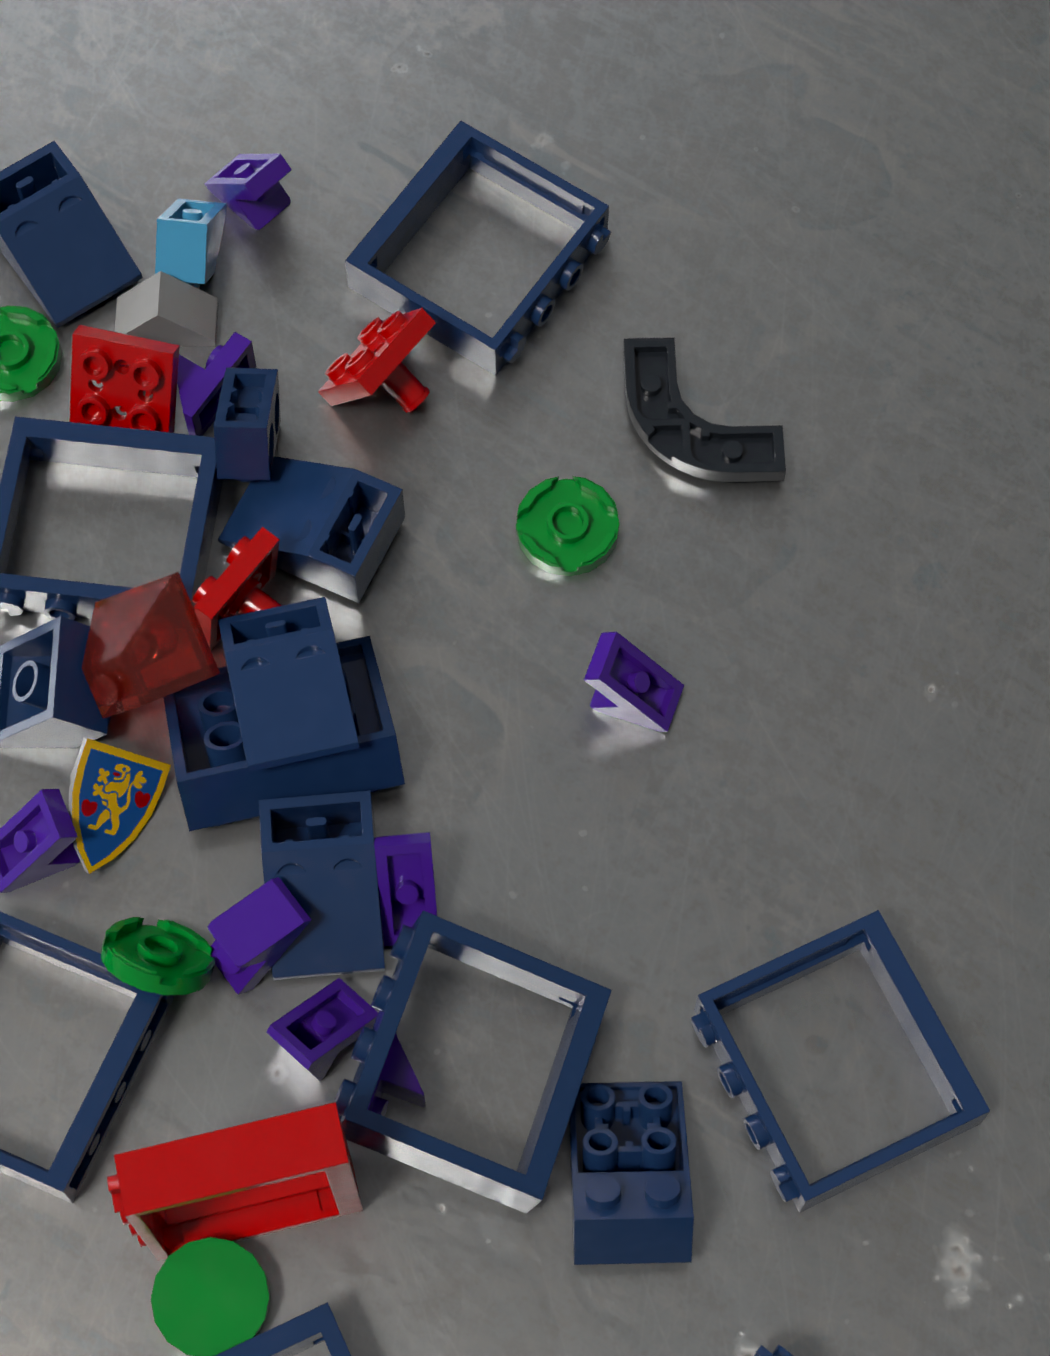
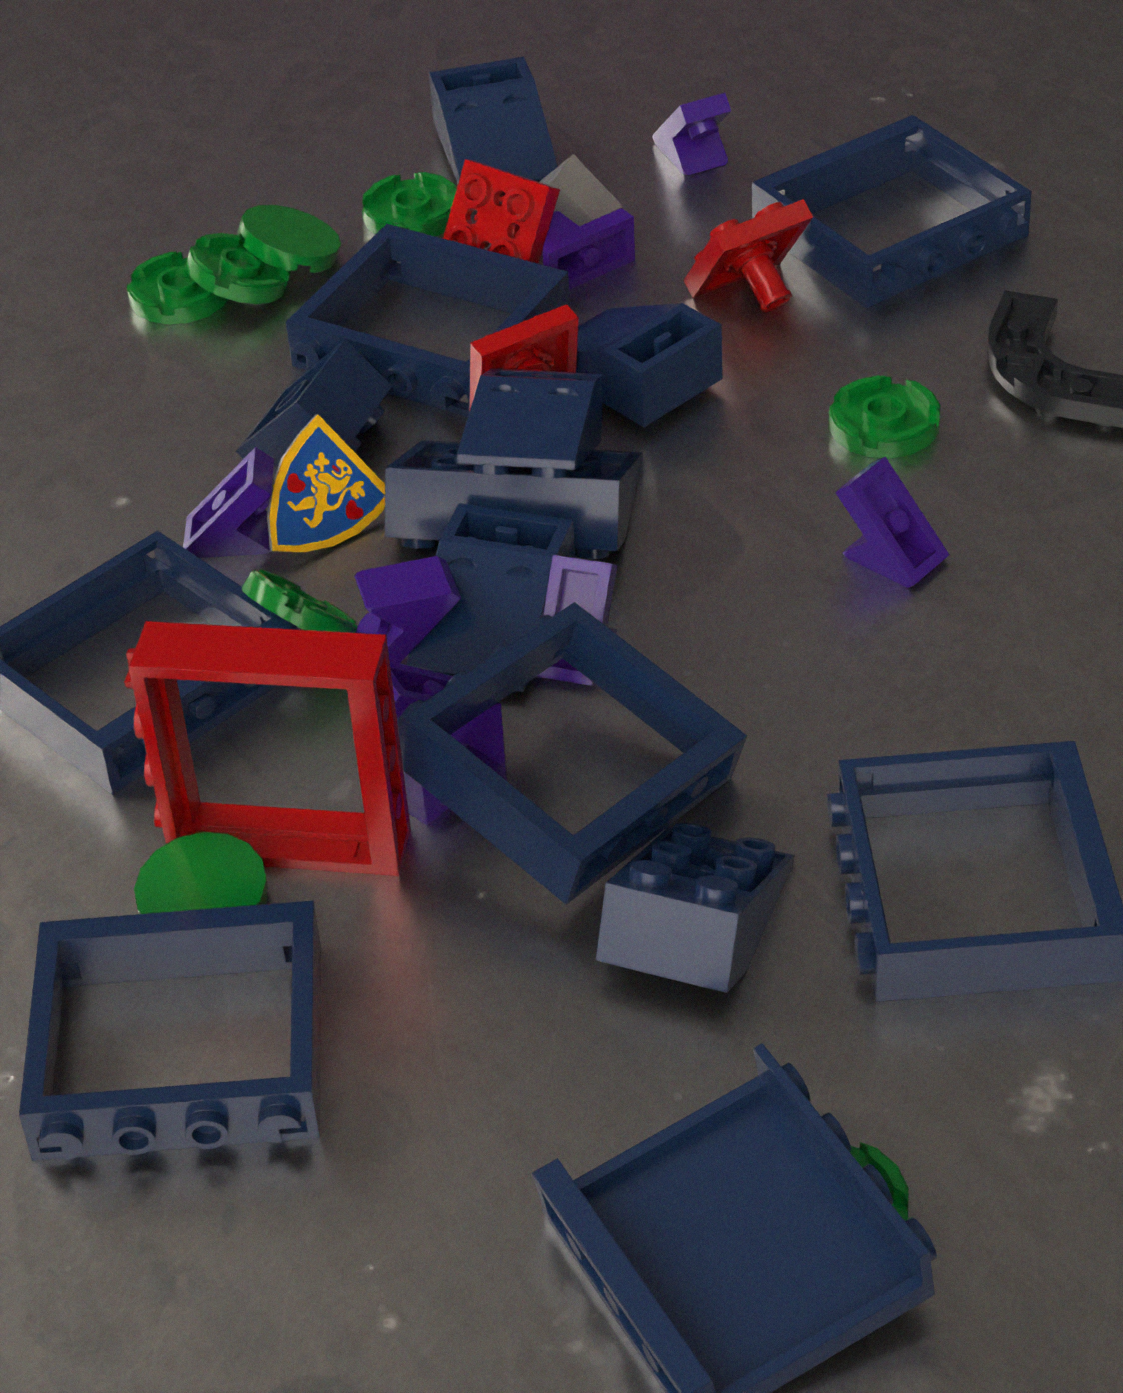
camera: 25 degrees right, 25 degrees down
clear red slope [82,572,220,719] -> none
dark azure slope [155,198,227,288] -> none
dark blue brick [213,368,281,482] -> none

